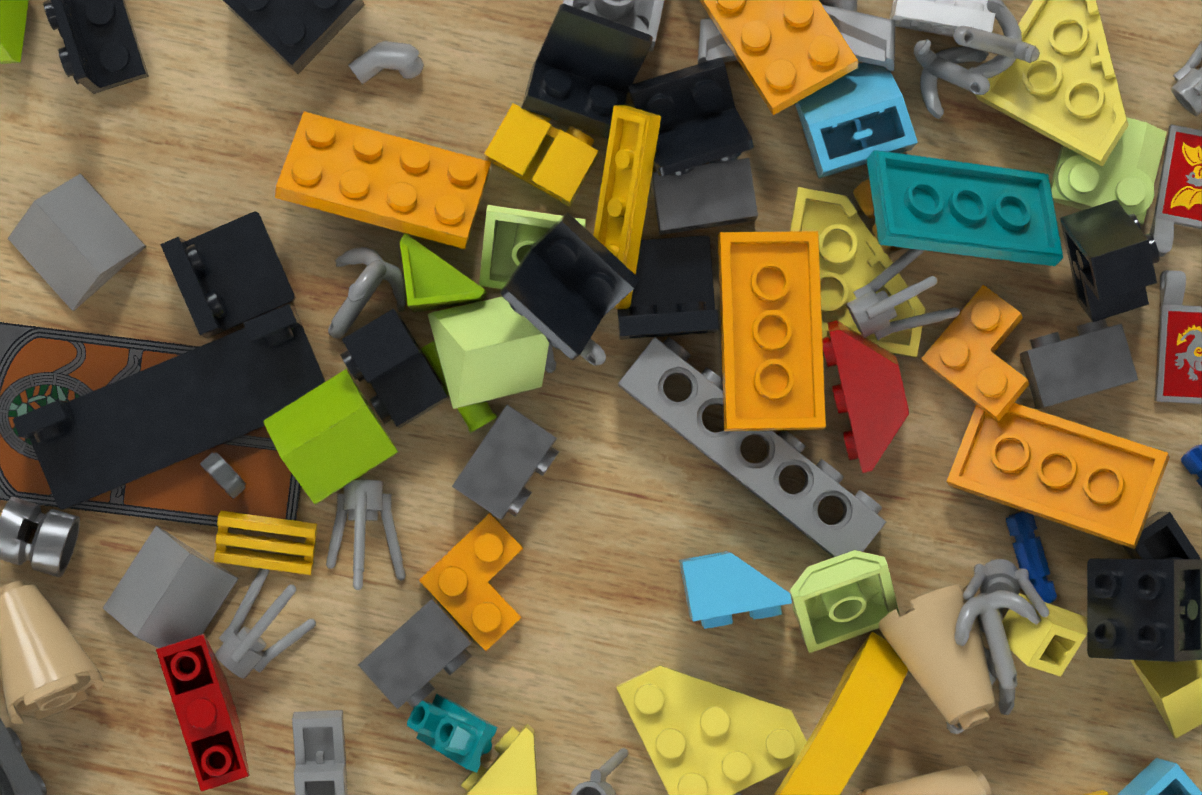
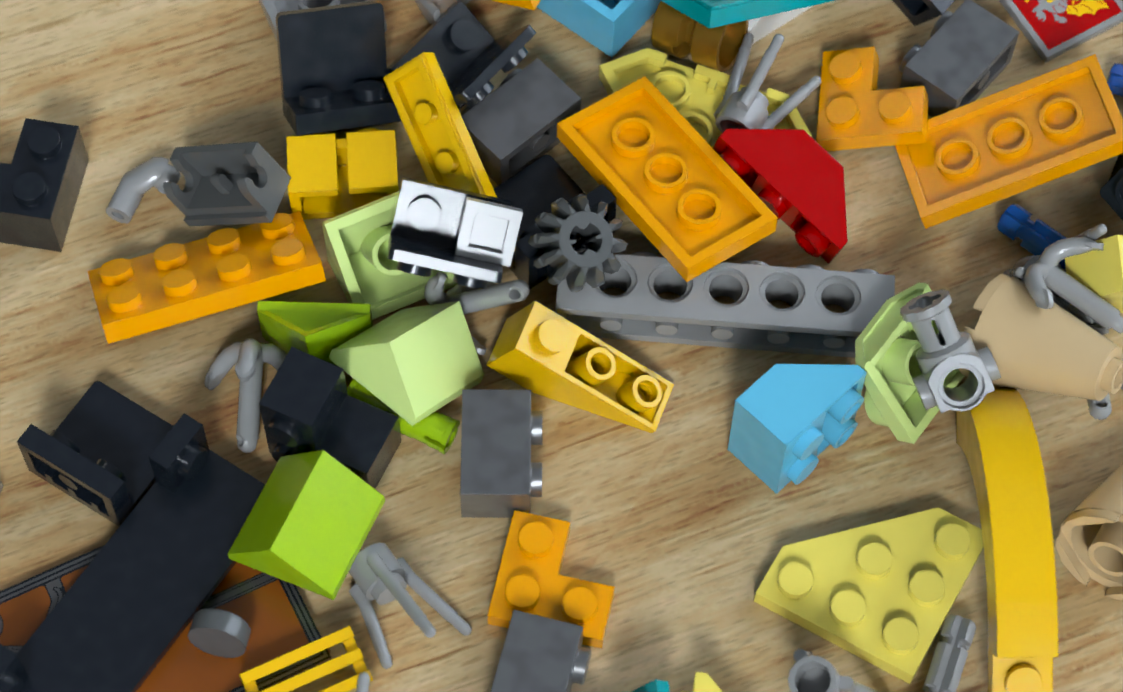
camera: 30 degrees left, 25 degrees down
none -> dark grey hinge [163,141,291,226]
none -> plate [454,197,523,267]
none -> yellow slope [486,301,674,433]
none -> dark grey gear [529,194,628,292]
none -> light grey connector [900,290,1001,413]

